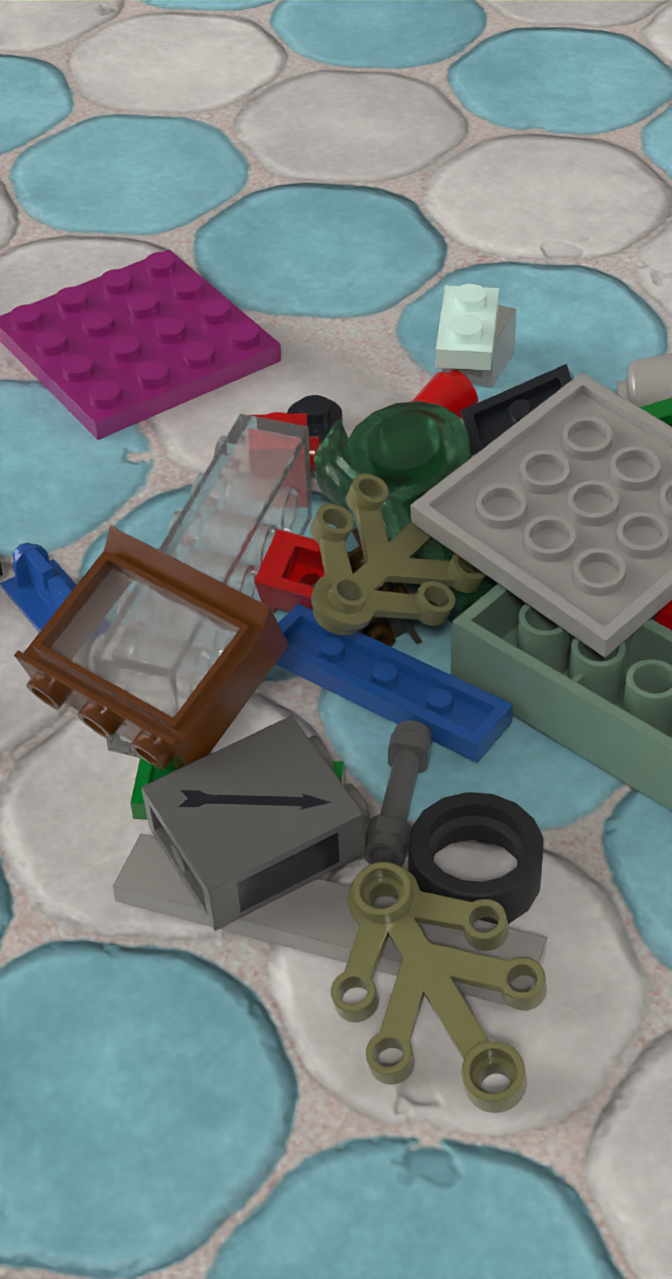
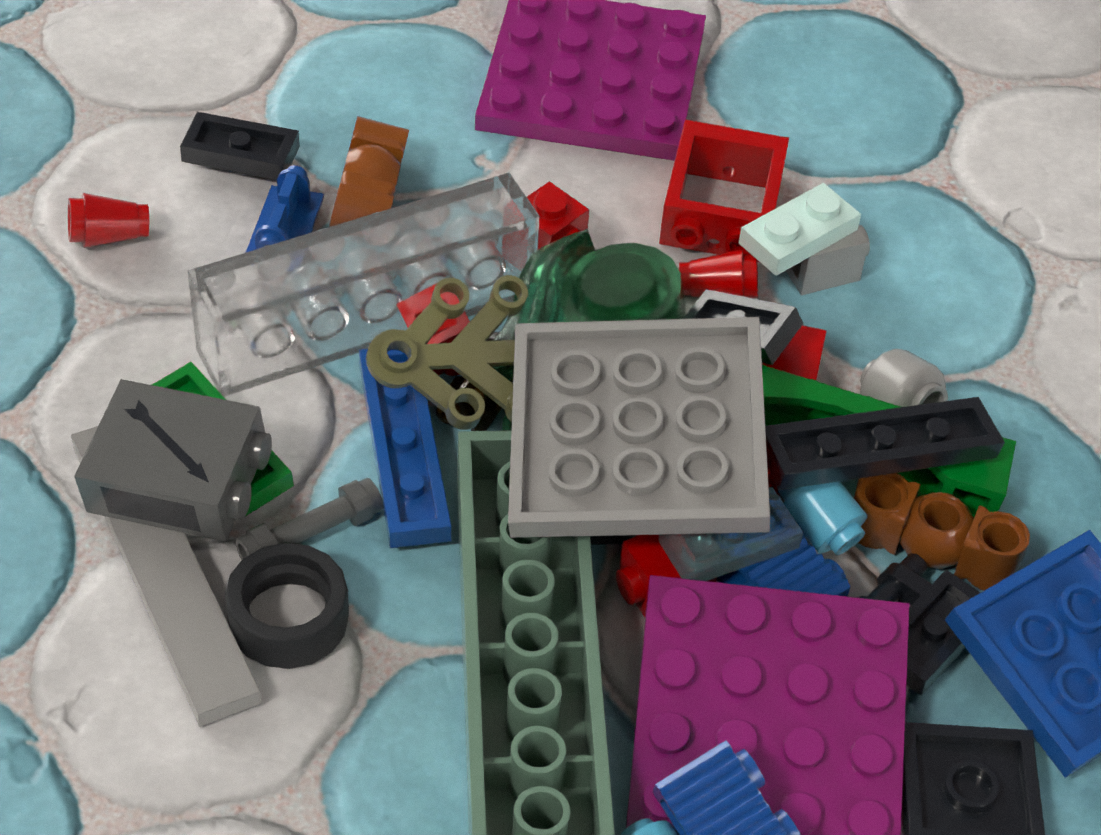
camera: 40 degrees right, 5 degrees up
reddish brown window [14,525,289,770] -> none
black plate [287,395,343,445] -> none
olive plant [331,862,547,1113] -> none
none -> dark orange piece [328,116,409,243]
none -> red window [659,119,789,263]

